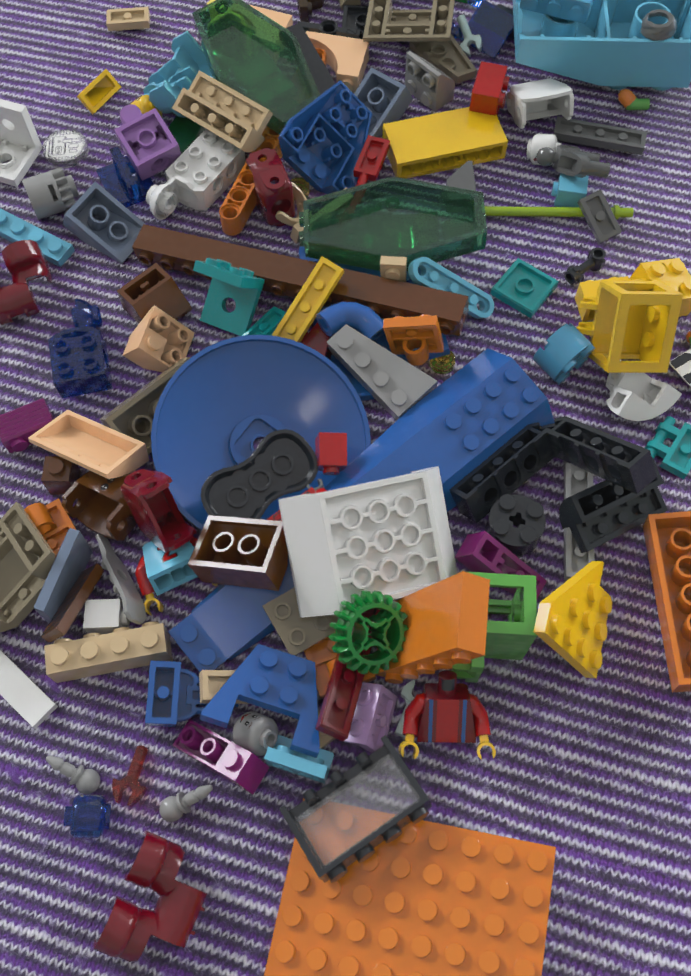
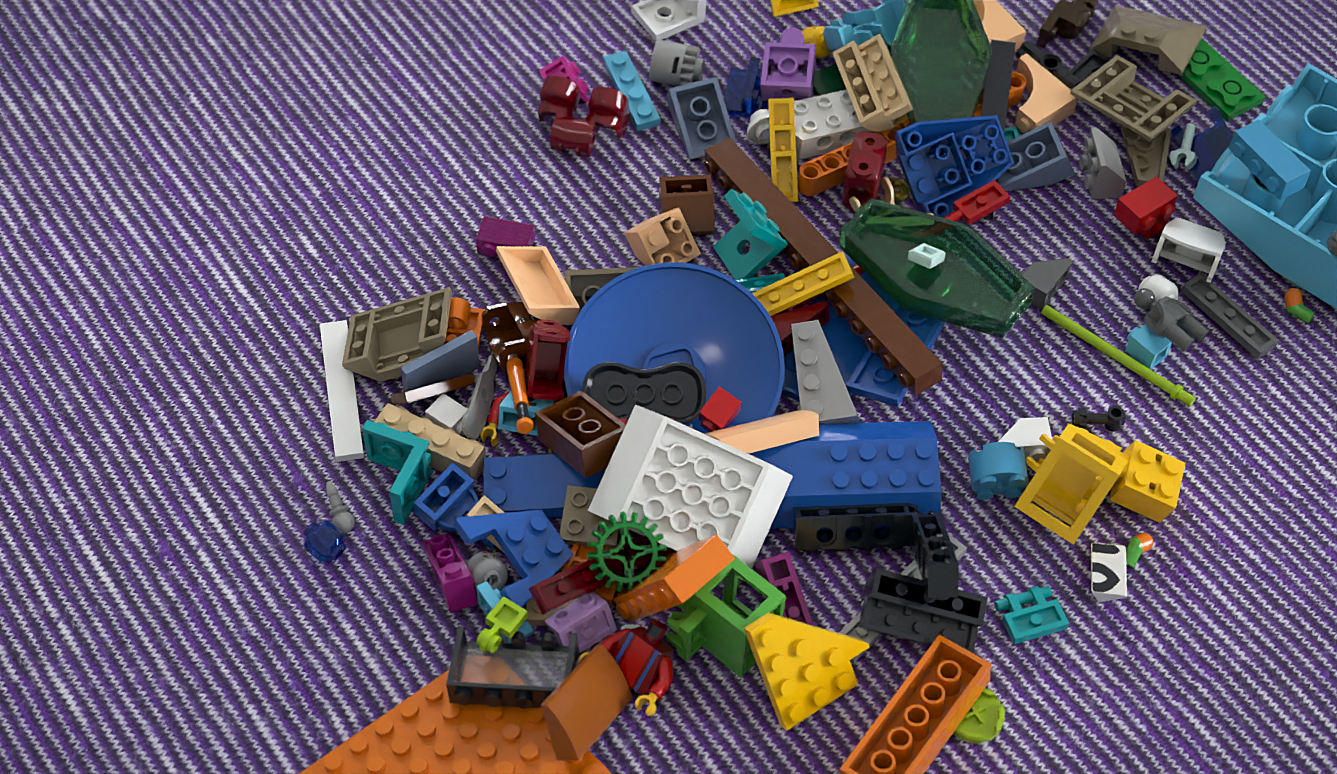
camera: 35 degrees right, 10 degrees down
reddish brown brick [41,456,81,495] -> none
tile [42,129,89,168] -> none
clear blue brick [48,299,113,398] -> none
dark red piece [93,830,207,962] -> none
clear red bar [112,745,148,807] -> none
light grey bar [159,785,213,822] -> none
blue cylinder [316,302,385,341] -> none
tan plate [380,256,407,282] -> none
yellow brick [382,107,508,180] -> none
orange plate [383,314,444,366] -> none
medium azure plate [408,257,494,319] -> none
clear yellow tile [429,351,456,374] -> none
black brick [485,494,546,558] -> none
teal tile [490,258,559,318] -> none
dark grey plate [577,189,622,245] -> none
white brick [606,360,682,421] -> none
none -> teal bracket [362,420,433,525]
none -> lime plate [476,596,528,653]
none -> orange piece [506,357,534,434]
none -> dark orange slope [541,645,633,761]
none -> light nougat slope [705,410,819,454]
none -> yellow slope [768,98,798,202]
none -> light aqua tile [908,243,946,269]
none -> white slope [998,417,1052,462]

